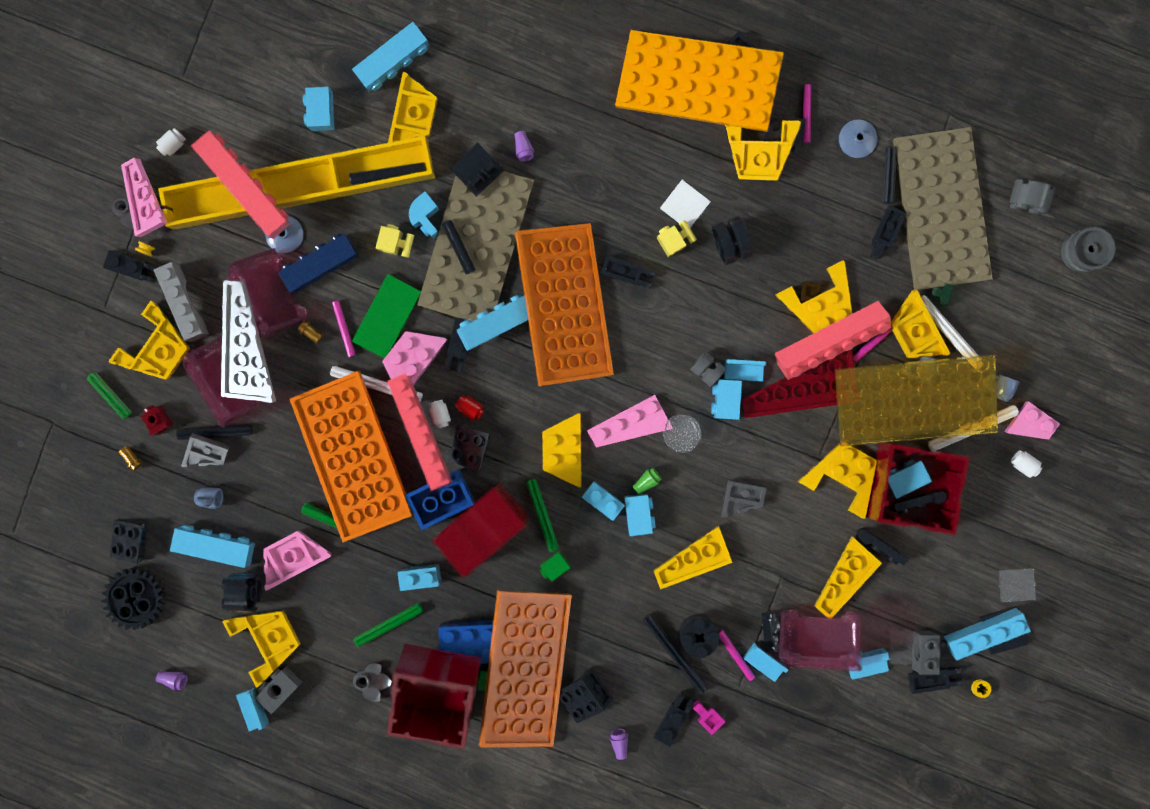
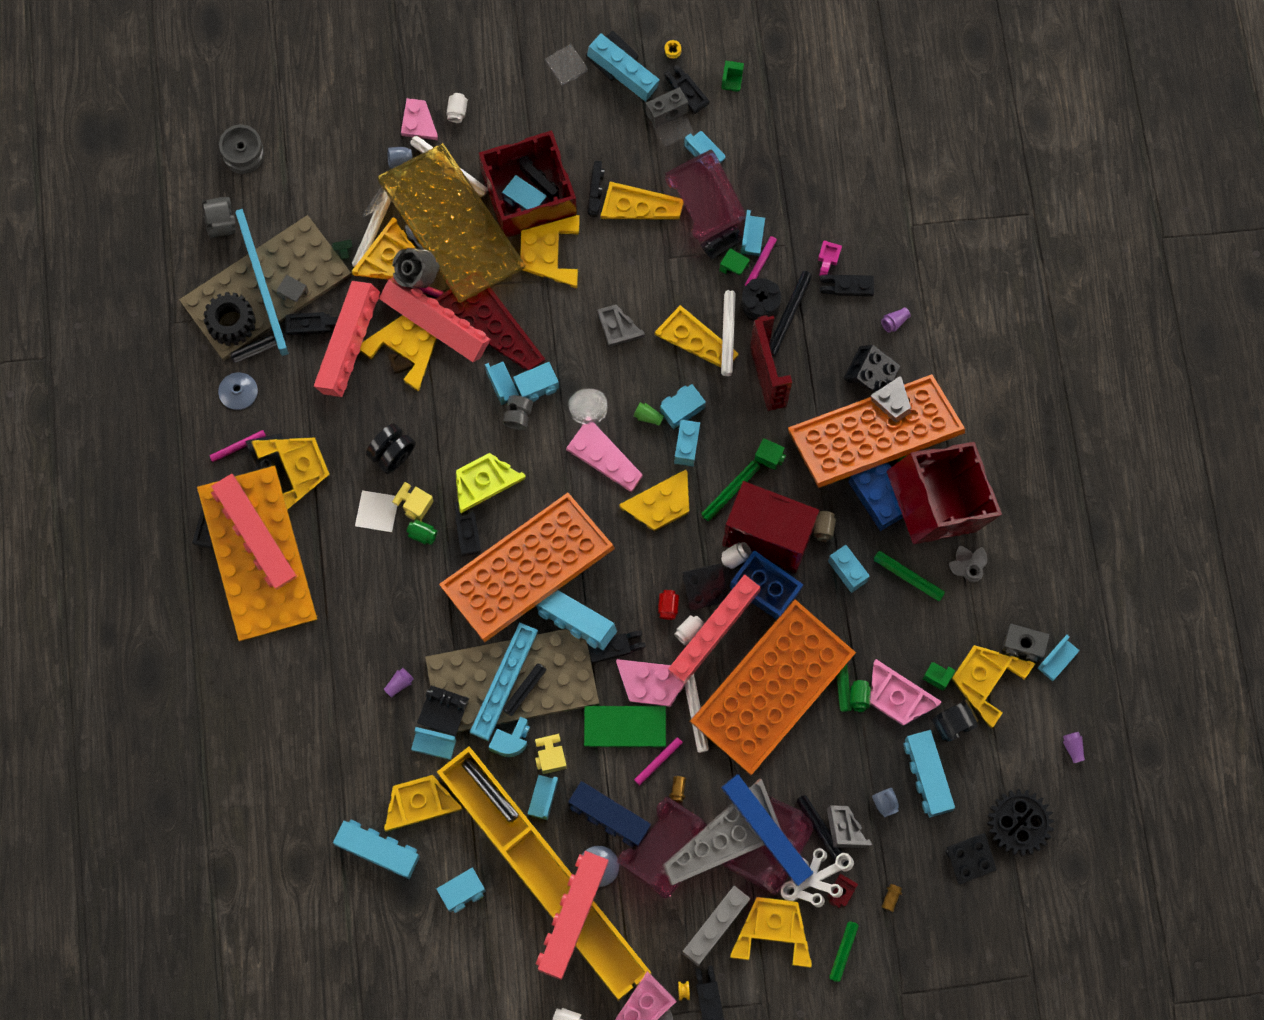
camera: 120 degrees left, 15 degrees down
none -> black tyre [203,292,256,346]
none -> coral brick [211,474,297,590]
none -> medium azure tile [235,209,289,356]
none -> dark grey panel [276,275,309,302]
none -> coral brick [314,281,380,397]
none -> clear dish [362,184,385,217]
none -> dark grey brick [392,248,440,288]
none -> green brick [406,519,438,545]
none -> medium azure panel [411,727,456,760]
none -> neon yellow wing [455,453,526,513]
none -> medium azure tile [470,622,538,741]
none -> medium azure panel [528,775,558,820]
none -> green panel [719,248,750,276]
none -> green panel [721,60,744,92]
none -> white axle [721,290,735,376]
none -> white brick [721,542,752,569]
none -> blue tile [721,774,814,886]
none -> dark red panel [750,315,792,411]
none -> white plant [781,848,854,907]
none -> dark tan brick [814,511,836,542]
none -> green brick [850,680,871,712]
none -> wing [871,376,911,423]
none -> green panel [922,662,956,691]

